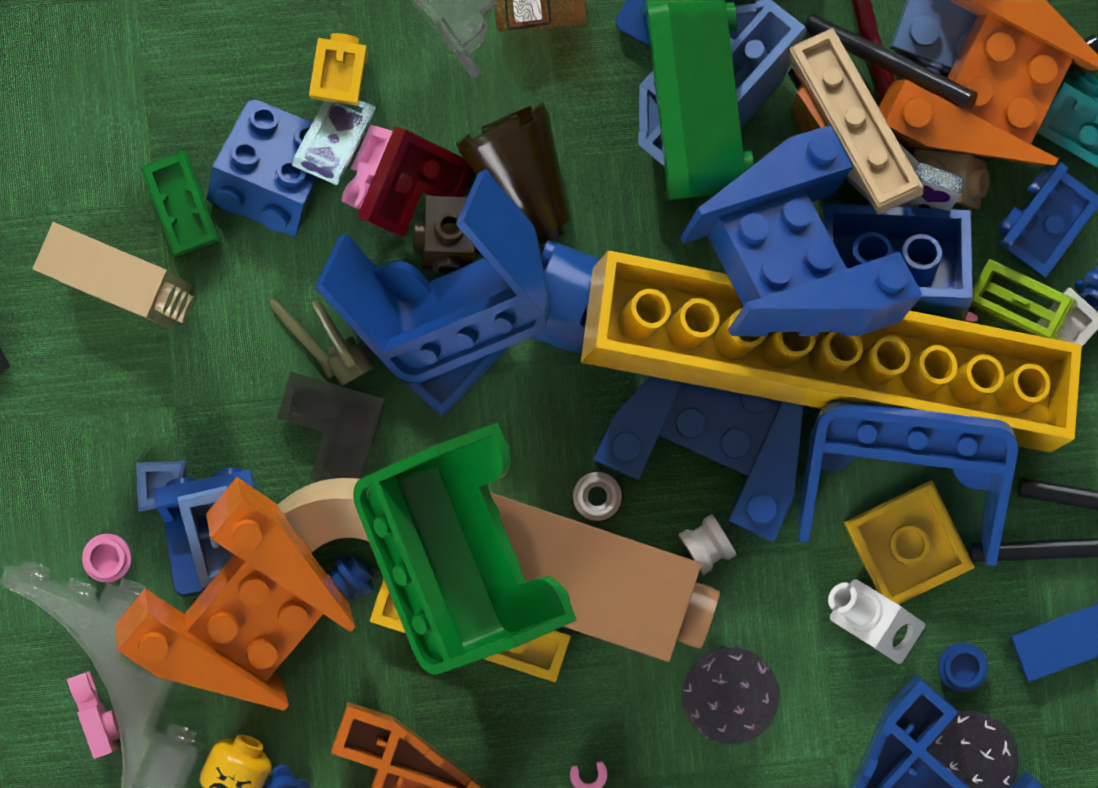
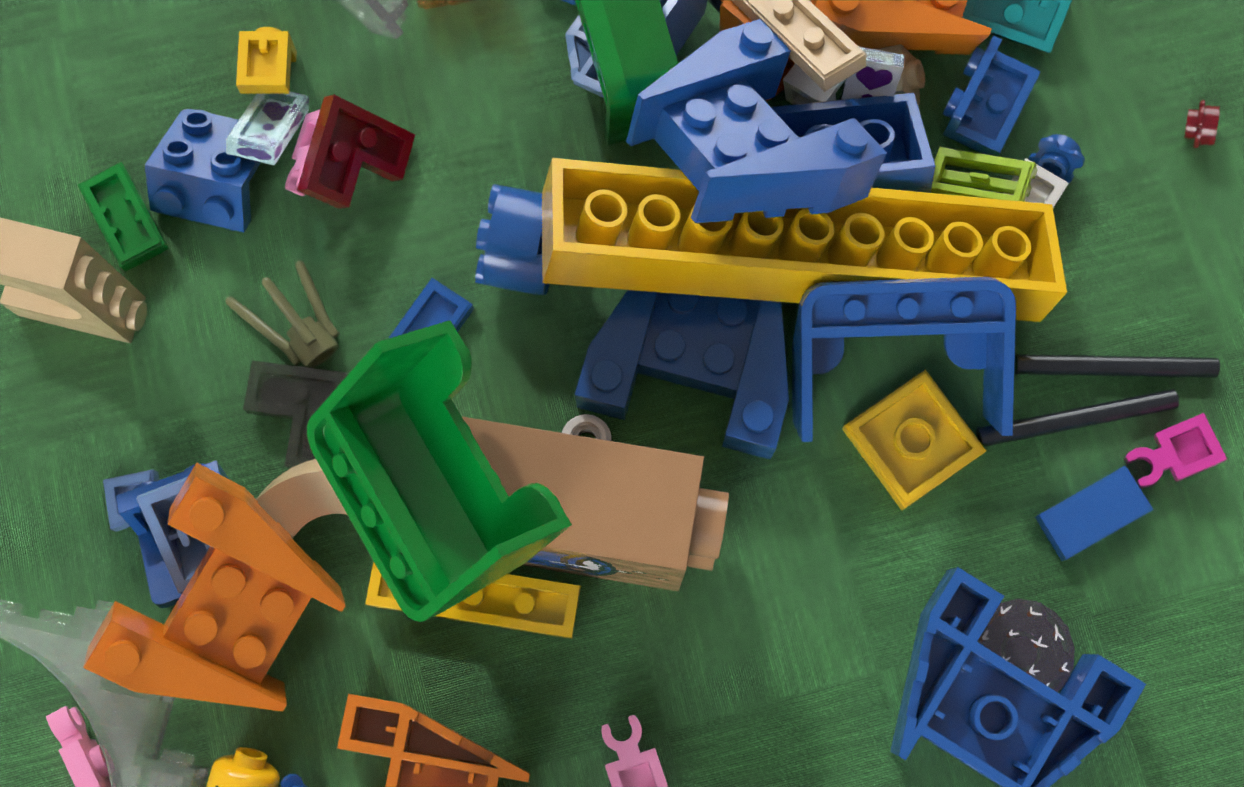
camera: 10 degrees left, 10 degrees down
bright pink plate [82,534,132,583] -> none
blue windscreen [315,169,551,383] -> none
blue plate [330,554,375,600] -> none
dark brown brick [413,196,481,275] -> none
dark brown cone [456,102,570,244] -> none
white wheel [678,514,737,575] -> none
clear purple tile [682,647,779,744] -> none
white bracket [828,579,925,664] -> none
blue plate [938,643,988,692] -> none

